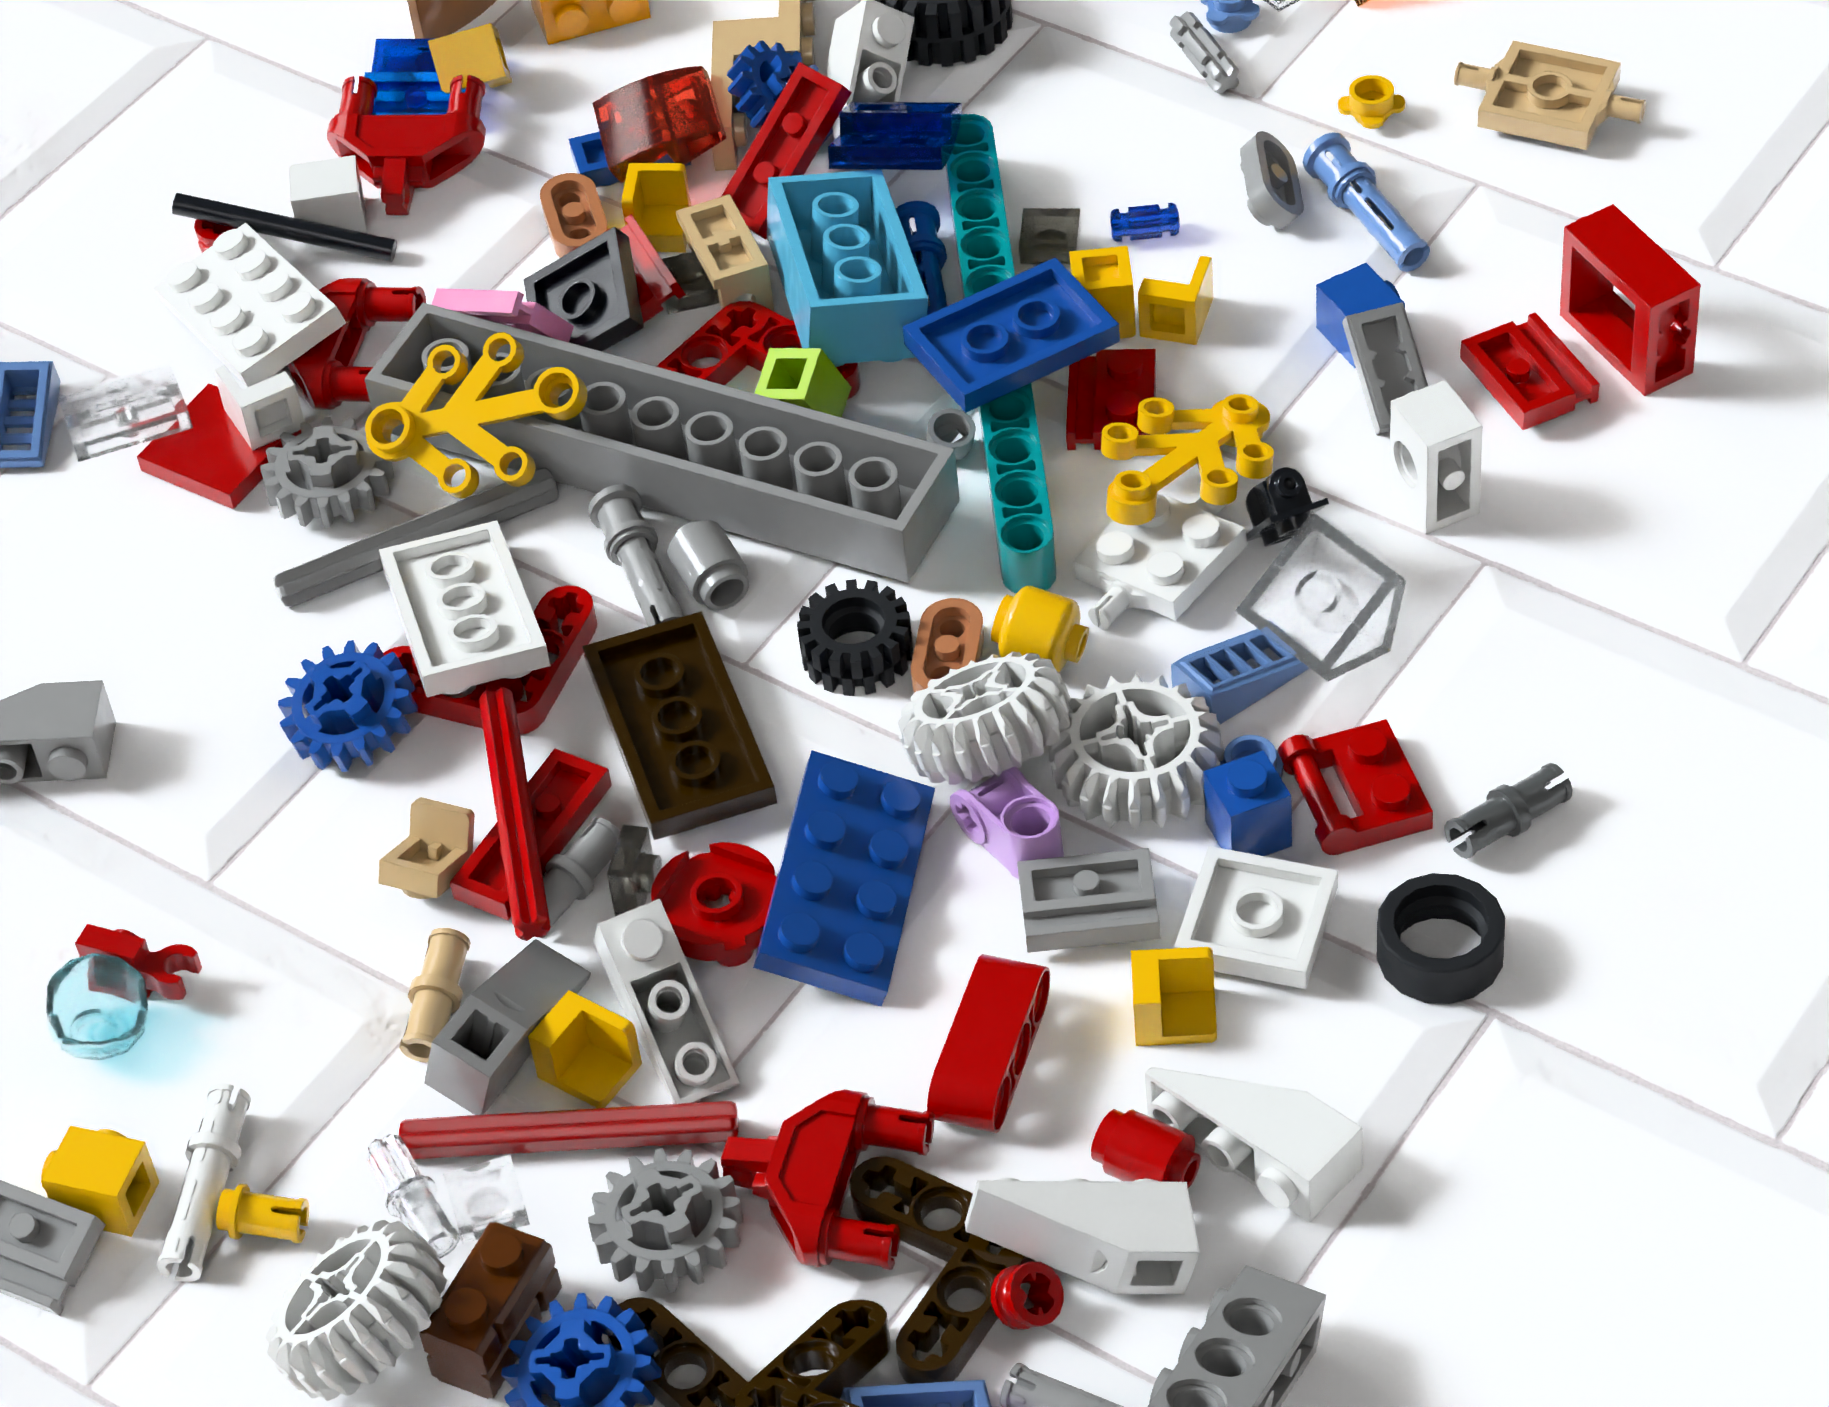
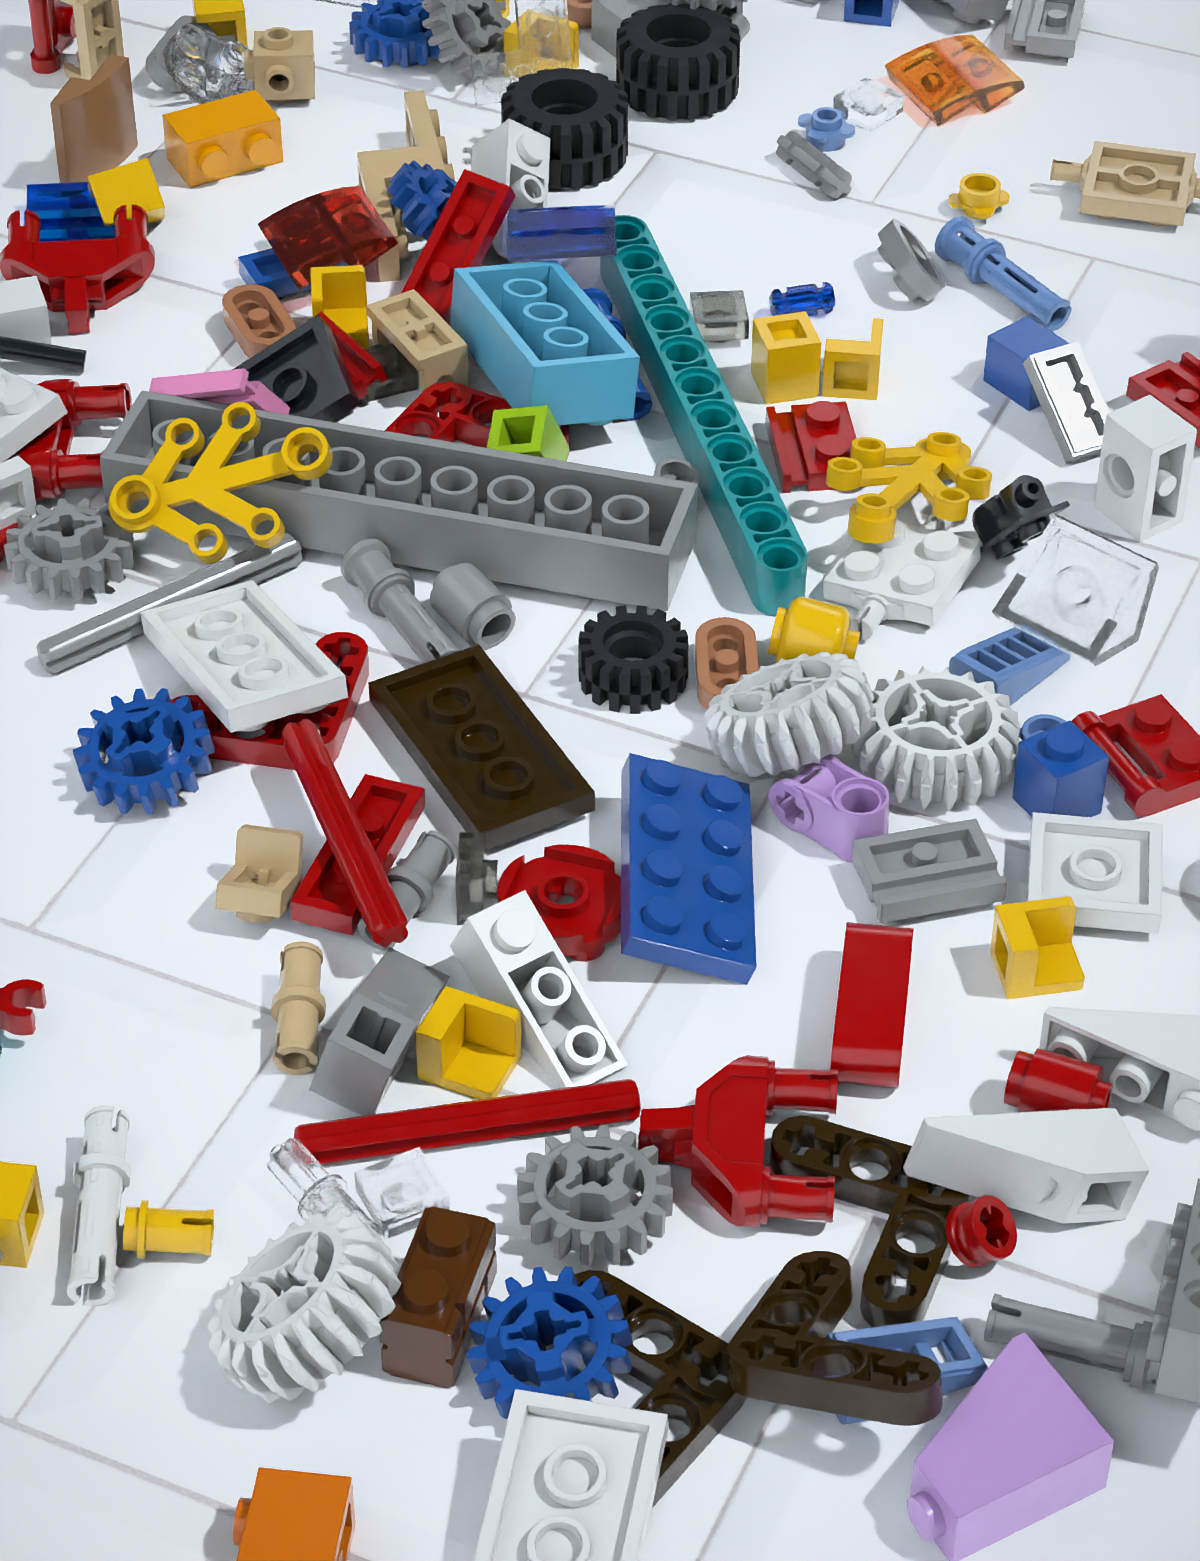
camera: 15 degrees left, 5 degrees down
blue plate [902,257,1120,413] -> none

